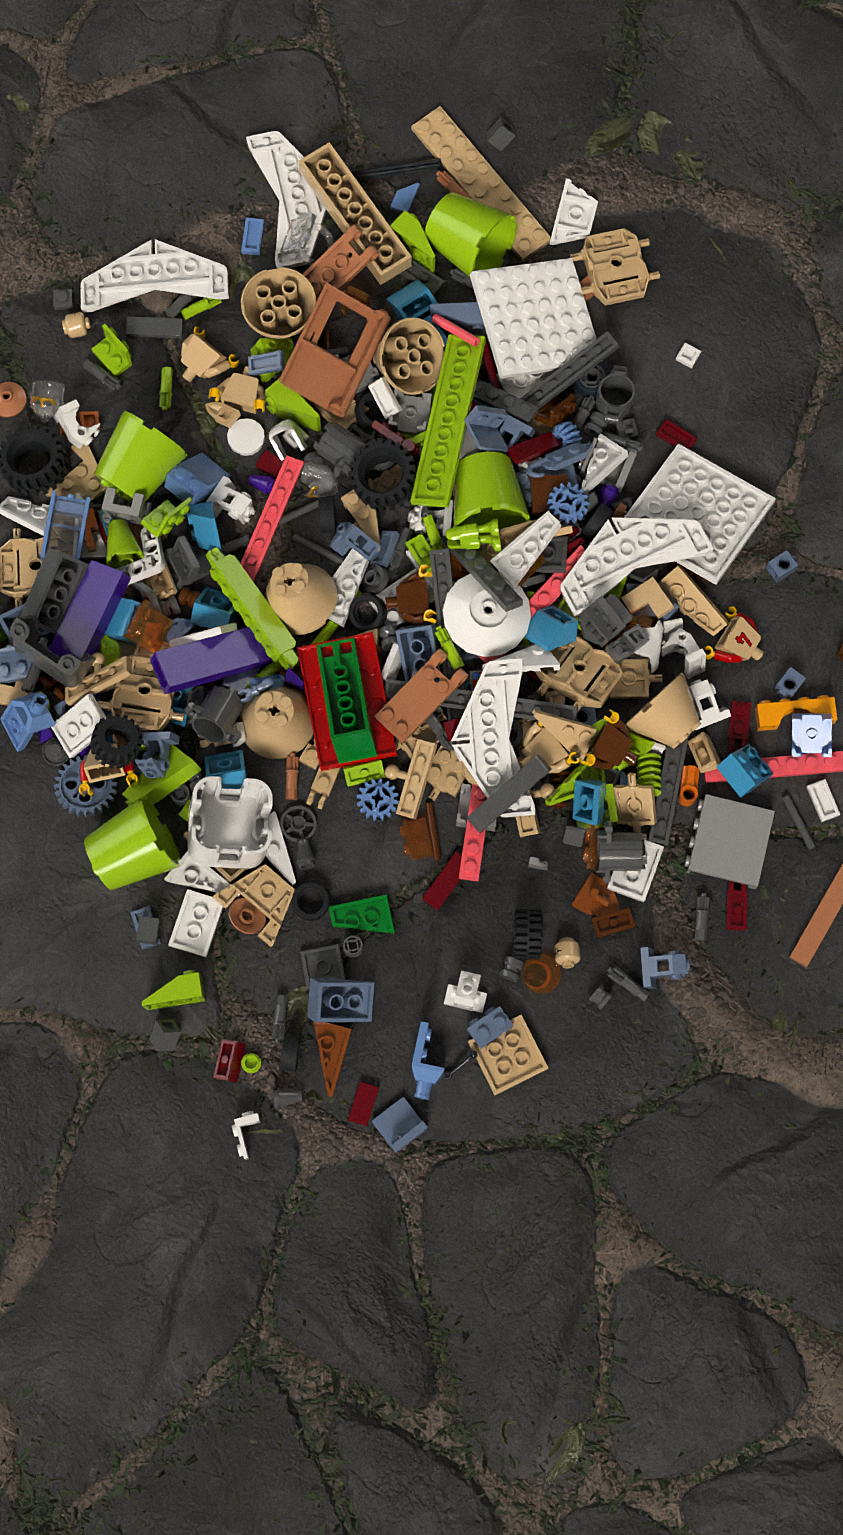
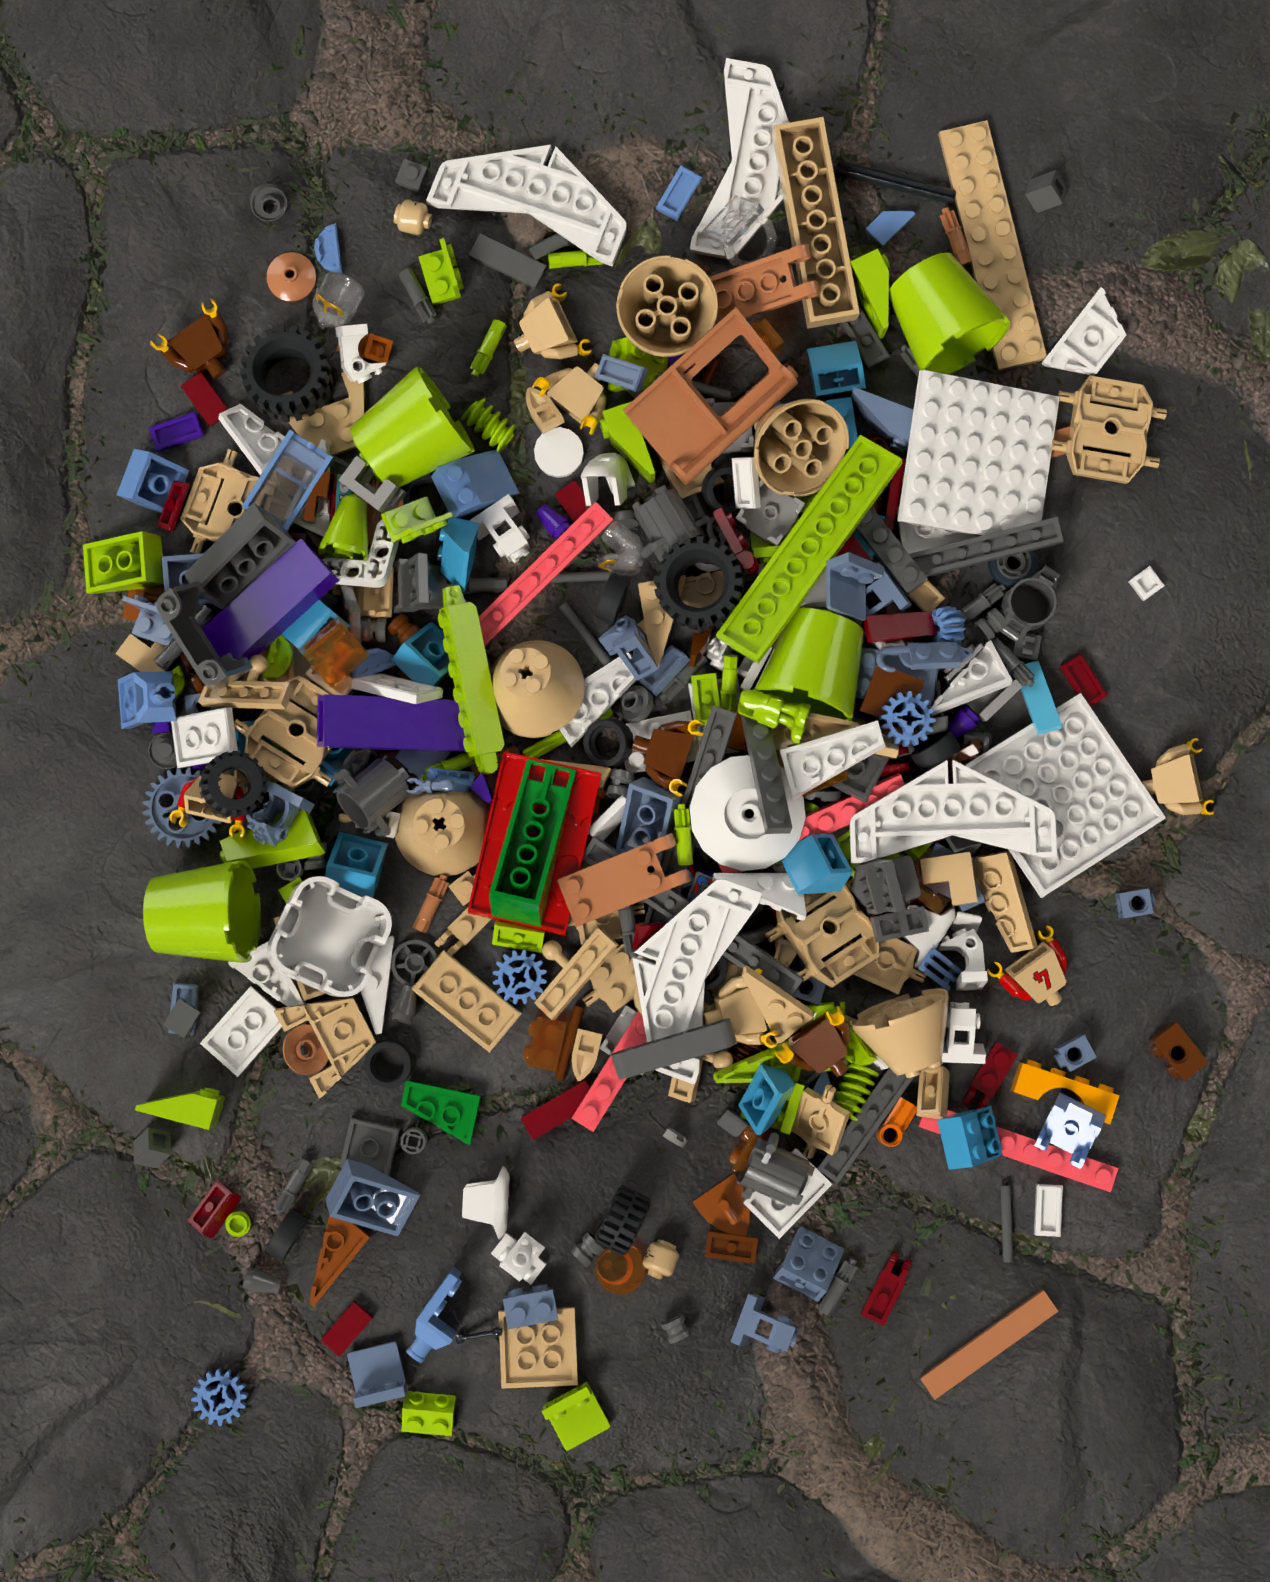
camera: 25 degrees right, 10 degrees up
white bracket [232,1111,261,1160] -> none
coral piece [432,314,480,347] -> none
reddish brown bracket [534,394,576,428] -> none
dark grey piece [607,966,650,1002] -> none
light grey panel [684,794,775,889] -> none
none -> medium blue gear [191,1368,248,1426]
none -> medium blue tile [314,223,343,274]
none -> lime bracket [401,1391,456,1436]
none -> tan tile [411,950,522,1053]
none -> lime piece [461,398,516,452]
none -> white piece [462,1166,510,1239]
none -> lime bracket [541,1381,610,1451]
none -> tan plate [572,1028,603,1081]
none -> reddish brown slope [689,625,714,667]
none -> sand blue bracket [773,1226,844,1302]
none -> medium blue tile [918,948,962,991]
none -> medium azure tile [1021,661,1062,735]
none -> tan torso [1142,738,1215,815]

